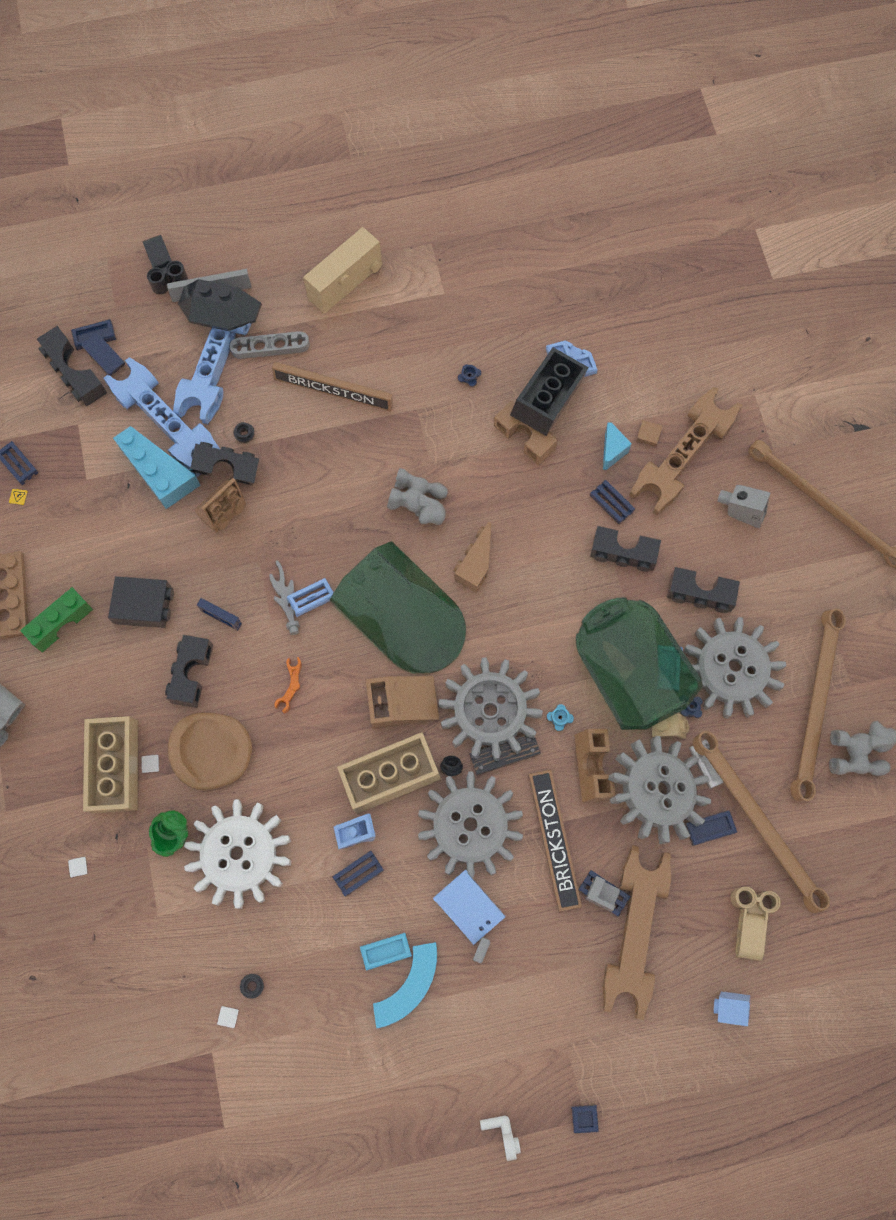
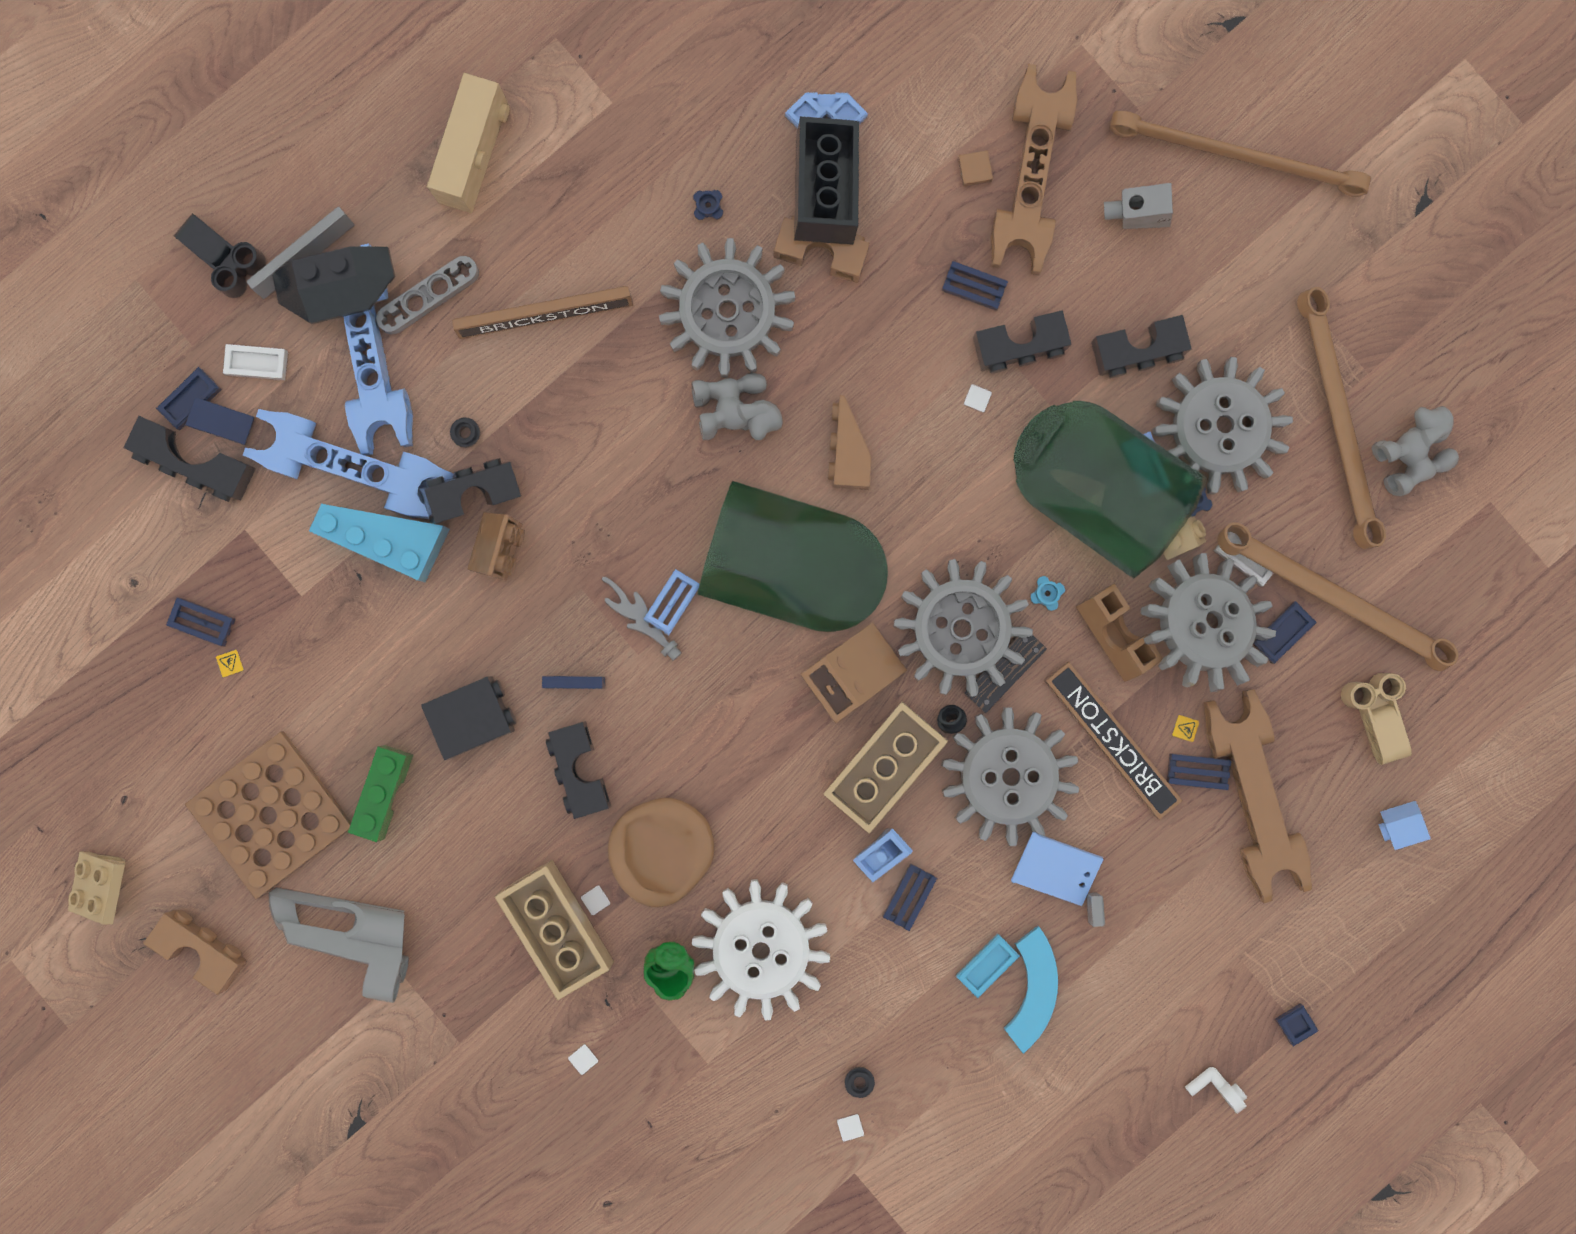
camera: 30 degrees left, 15 degrees up
orange piece [274,657,302,714] -> none
light grey panel [585,876,620,912] -> none
medium azure slope [603,422,632,470] -> none
none -> white tile [223,344,288,380]
none -> light grey gear [659,238,795,378]
none -> white sticker [964,384,992,412]
none -> yellow sticker [1172,715,1199,742]

